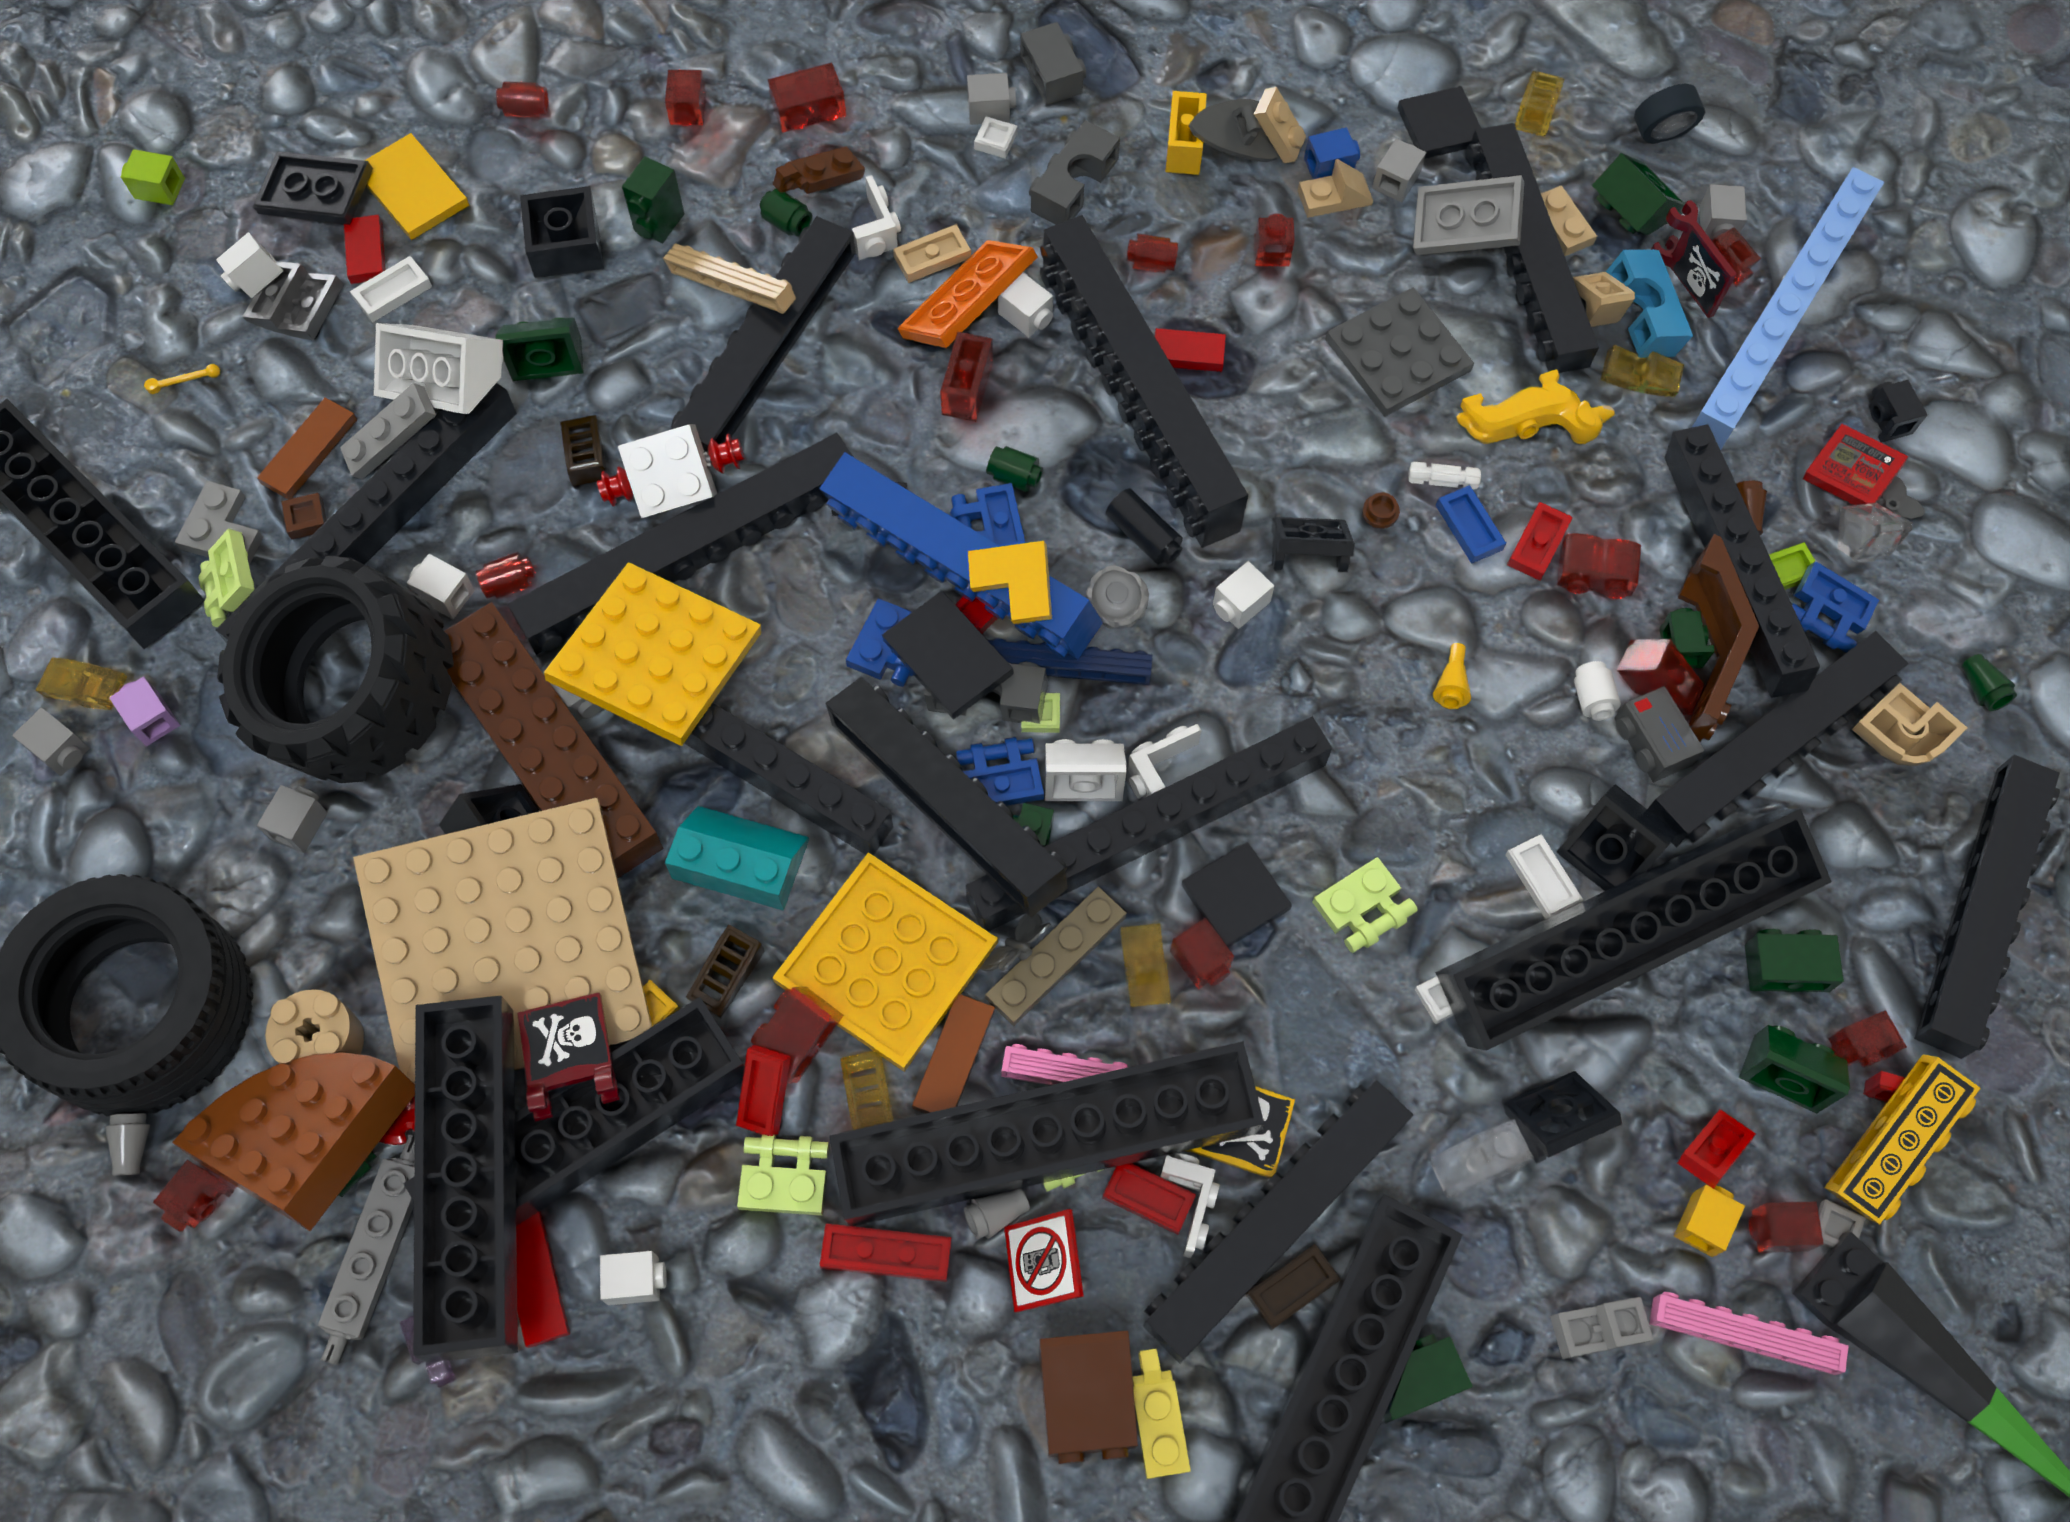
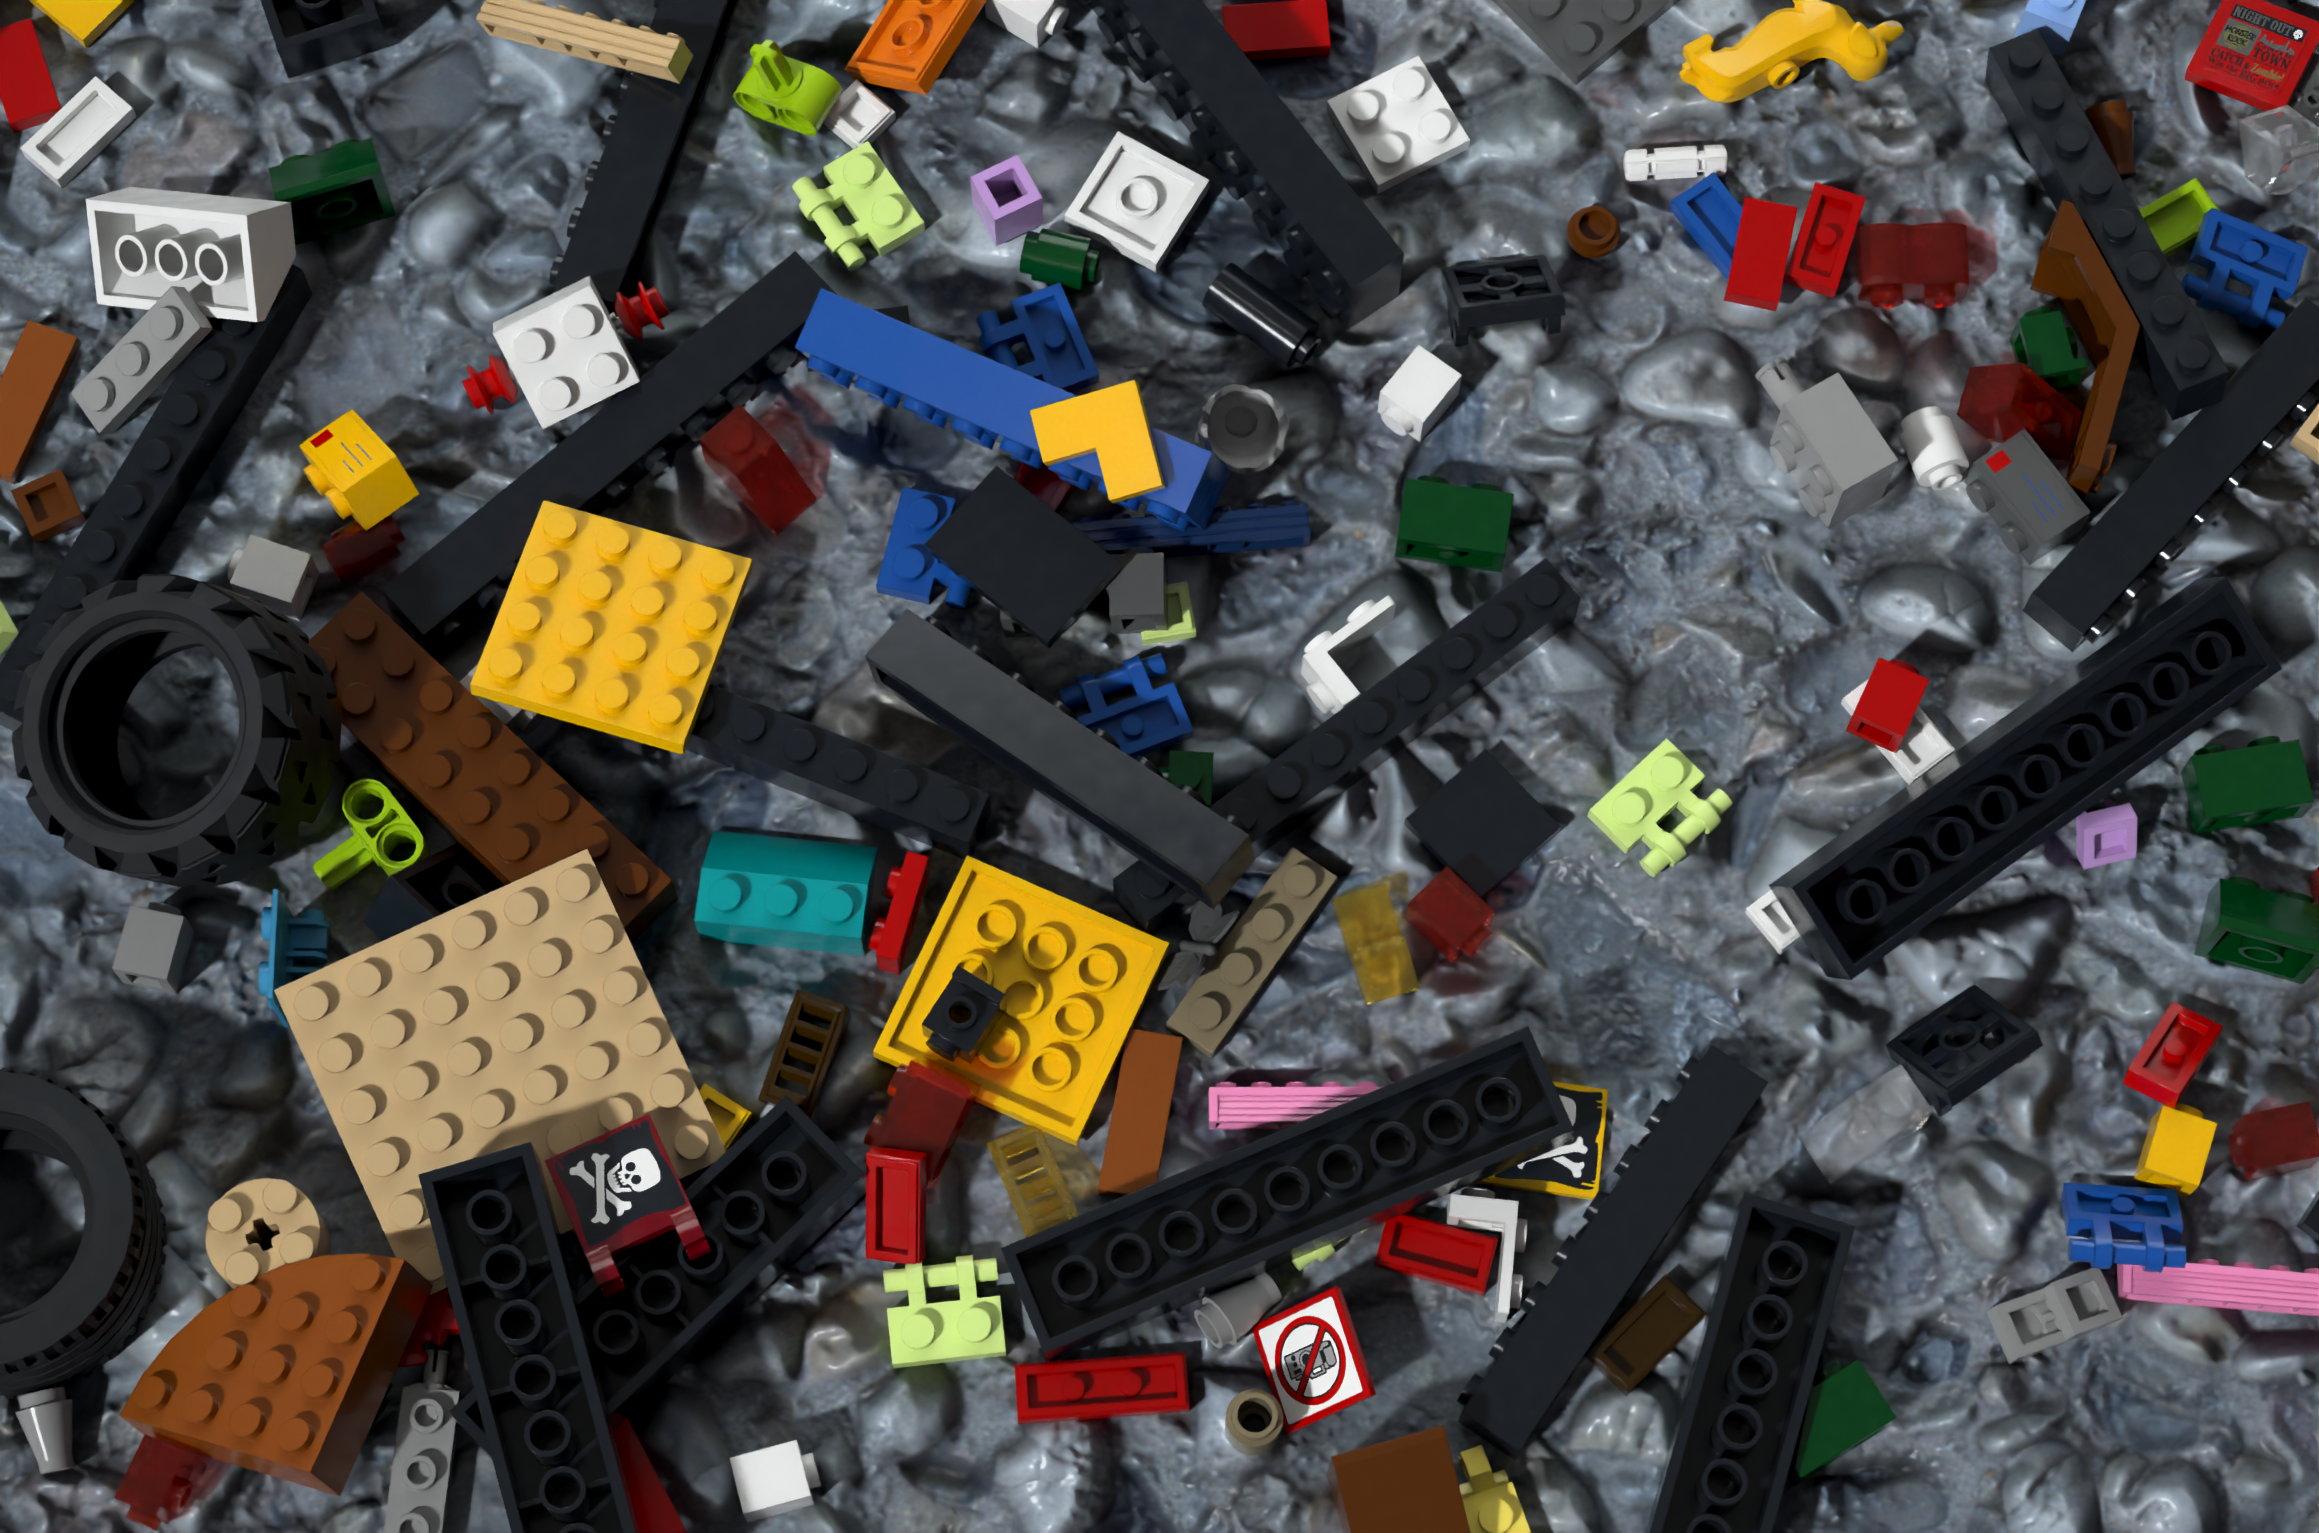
camera: 10 degrees left, 5 degrees up
dark brown slope [560,415,607,486] -> none
clear red brick [940,332,993,422] -> none
white slope [1045,739,1126,801] -> none
yellow cone [1433,643,1471,709] -> none
black slope [1557,784,1678,891] -> none
none -> dark azure hinge [258,889,330,1027]
none -> yellow brick [299,409,419,531]
none -> lime beam [313,779,431,890]
none -> clear red slope [700,405,817,536]
none -> lime beam [733,39,843,136]
none -> yellowish green plate [792,141,925,271]
none -> white tile [823,79,896,149]
none -> red plate [869,851,931,975]
none -> black brick [922,966,1007,1064]
none -> lavender brick [970,154,1043,246]
none -> white plate [1064,131,1209,272]
none -> dark tan brick [1225,1389,1283,1456]
none -> white plate [1326,56,1470,194]
none -> dark green brick [1394,475,1514,573]
none -> red tile [1724,197,1798,311]
none -> light grey brick [1755,357,1898,529]
none -> red brick [1845,657,1929,753]
none -> blue plate [2061,1183,2187,1273]
none -> lavender tile [2076,800,2137,870]

